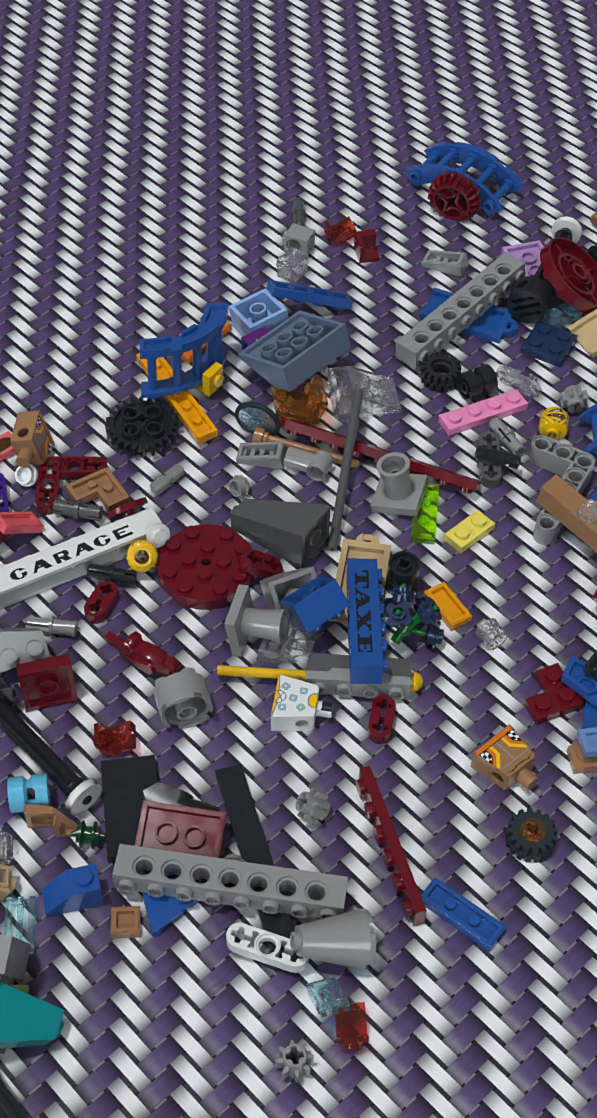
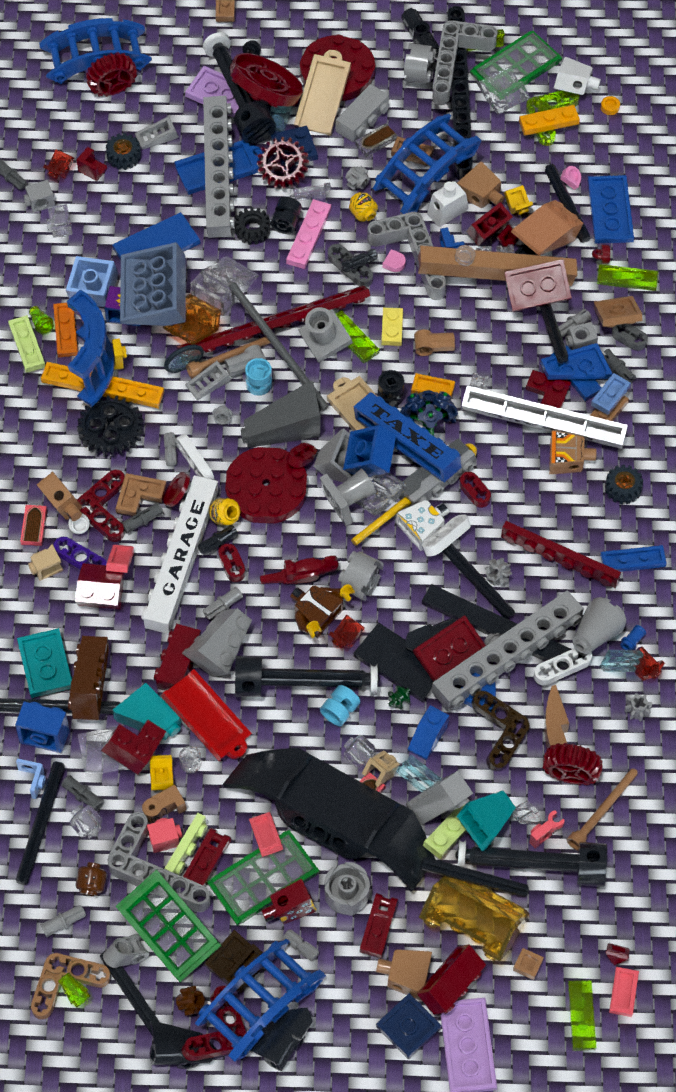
camera: 45 degrees left, 10 degrees up
dark red bracket [16,654,78,712] -> none
medium nougat slope [24,804,77,837] -> none
medium nougat tile [110,906,141,939] -> none
white plate [146,523,170,547] -> none
blue plate [267,279,353,310] -> none
light grey pin [488,417,526,456] -> none
none -> yellowish green plate [8,315,45,373]
none -> clear neon green cone [29,306,54,334]
none -> black wheel [106,133,141,170]
none -> blue tile [112,212,200,260]
none -> white beam [175,434,214,480]
none -> medium azure wheel [245,358,272,396]
none -> dark red gear [257,137,309,189]
none -> reddish brown torso [290,584,355,638]
none -> bright pink tile [382,249,406,272]
none -> medium nougat piece [414,329,455,356]
none -> white beam [422,515,471,556]
none -> black axle [442,543,515,620]
none -> white brick [462,386,628,449]
none -> dark brown beam [471,691,530,771]
none -> clear slope [511,800,541,824]
none -> coral plate [529,810,565,849]
none -> dark red gear [543,743,603,786]
none -> medium nougat slope [544,685,569,748]
none -> blue pin [620,625,646,652]

